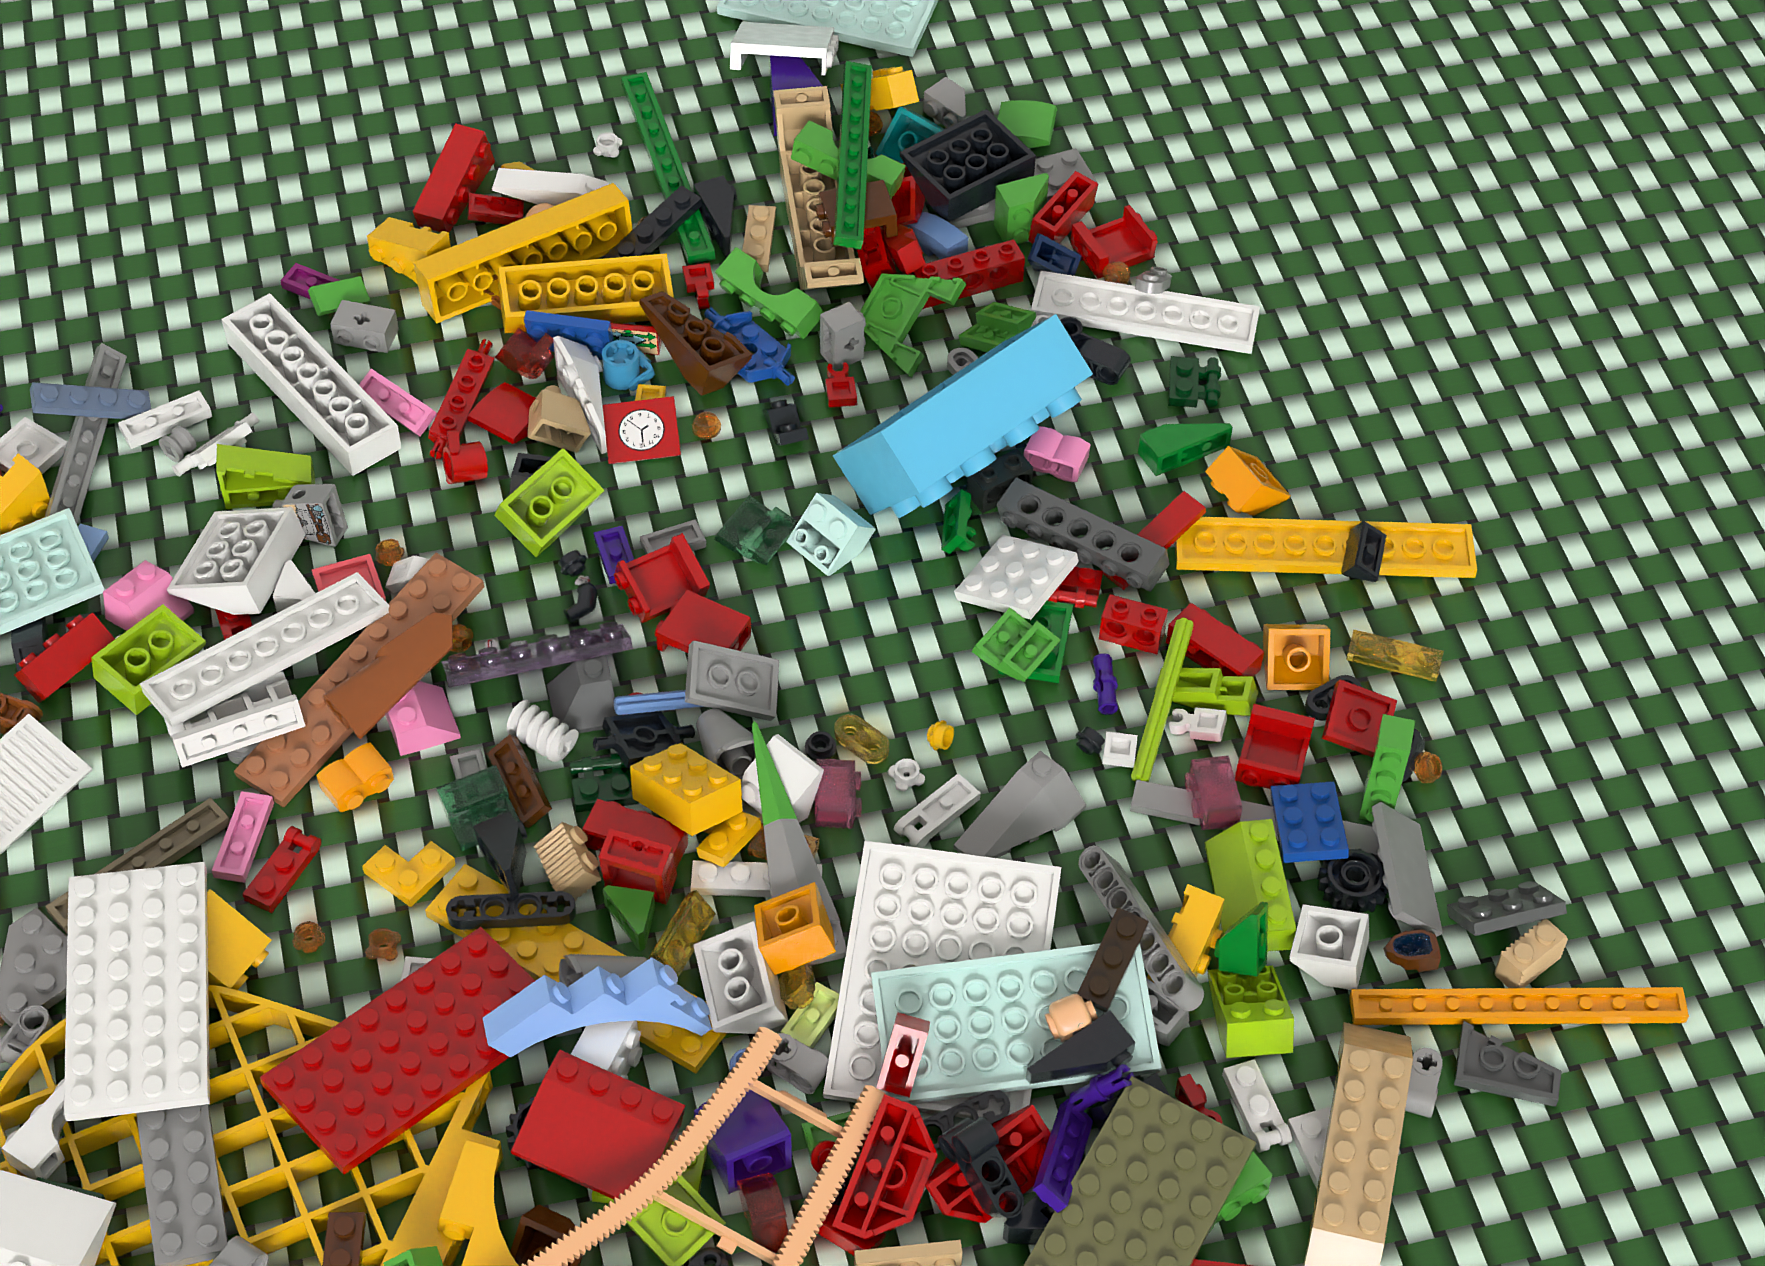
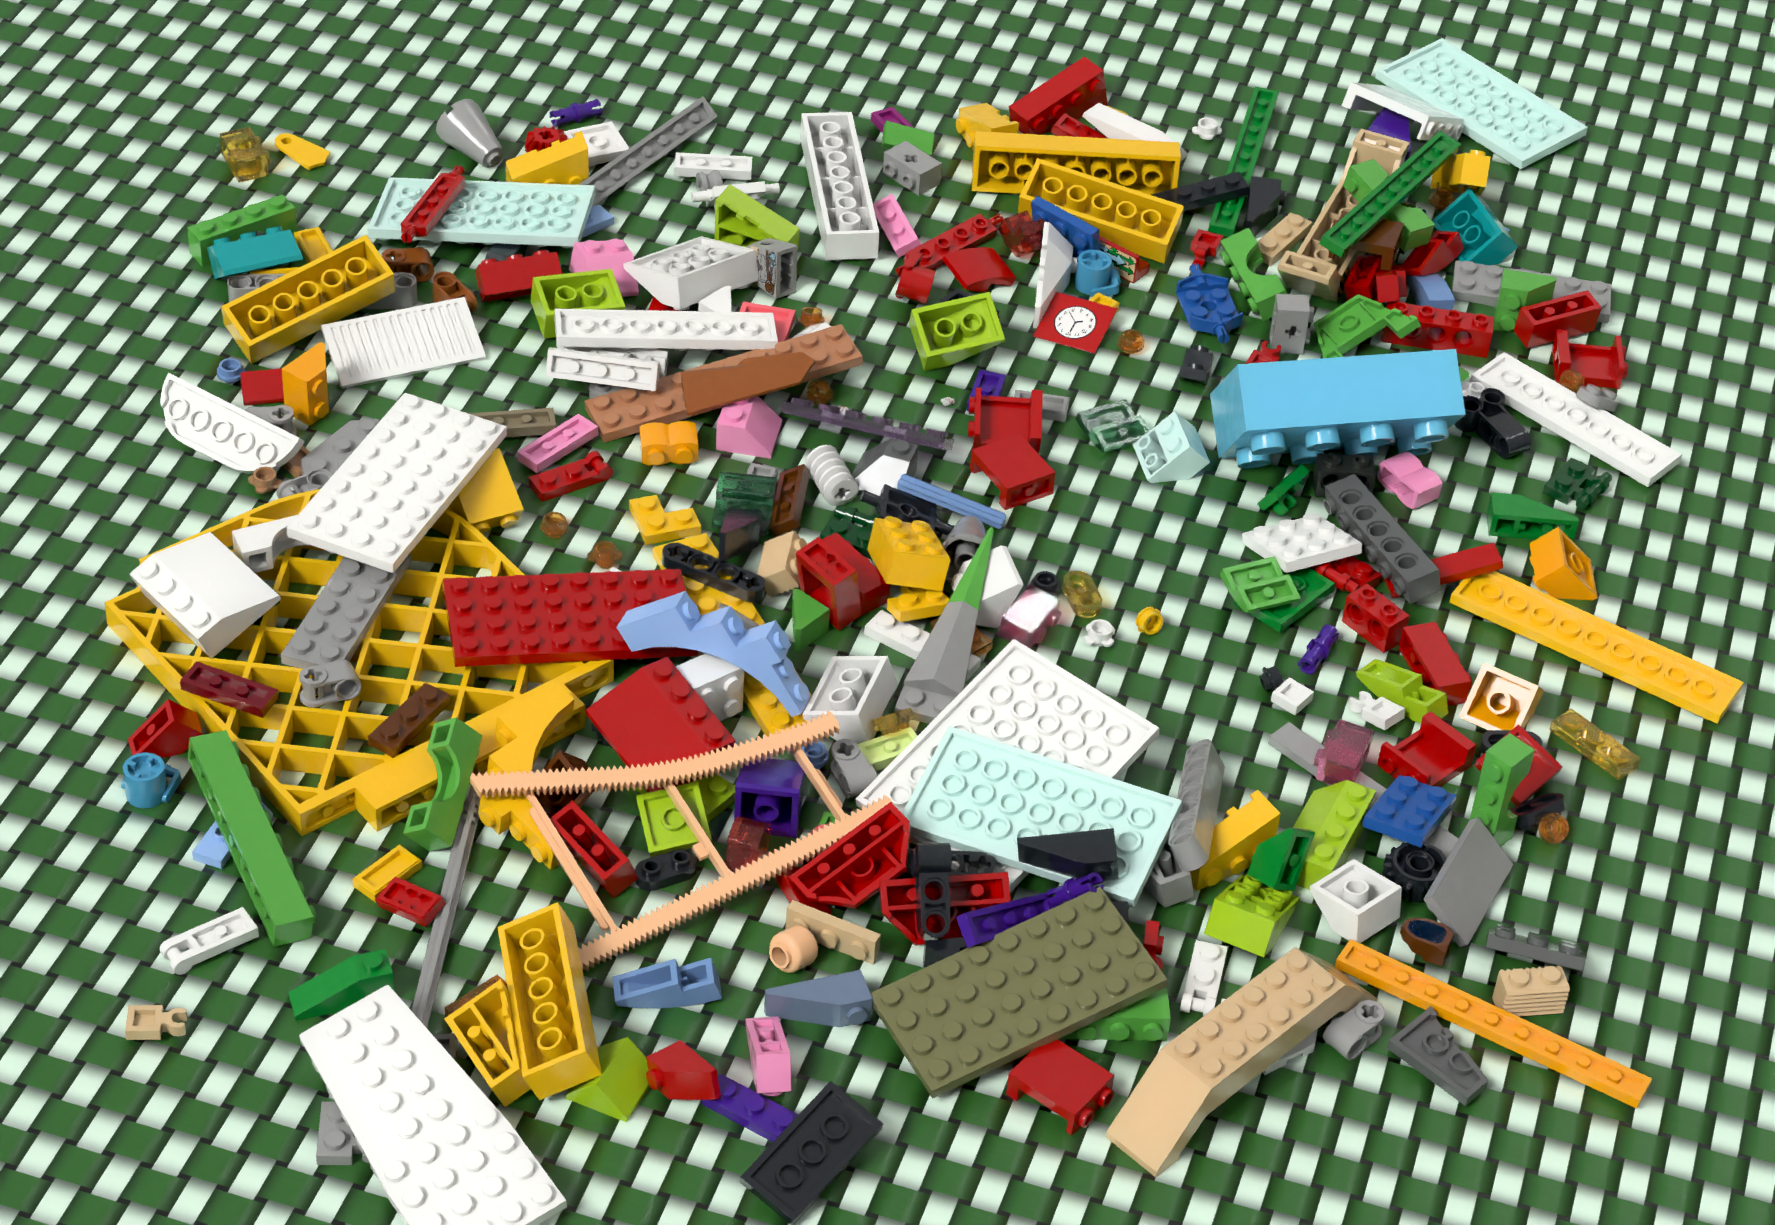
camera: 30 degrees right, 10 degrees down
sand blue plate [30,382,151,419] -> none
tan torso [528,385,591,453] -> none
black plate [558,550,587,577] -> none
black arm [564,583,598,623] -> none
reddish brown wedge [639,291,753,396] -> none
clear yellow plate [648,890,716,977] -> none
light grey plate [685,641,779,721] -> none
light orange slope [754,882,836,976] -> none
slope [876,1012,930,1098] -> none
white plate [894,773,981,848] -> none
black slope [900,109,1036,222] -> none
light grey slope [923,77,966,128] -> none
light grey wedge [953,751,1086,858] -> none
bright green slope [998,100,1057,148] -> none
dark blue slope [1028,233,1082,276] -> none
light nougat head [1045,994,1098,1043] -> none
dark brown plate [1077,908,1149,1012] -> none
lime axle [1131,618,1194,782] -> none
black slope [1341,521,1387,582] -> none

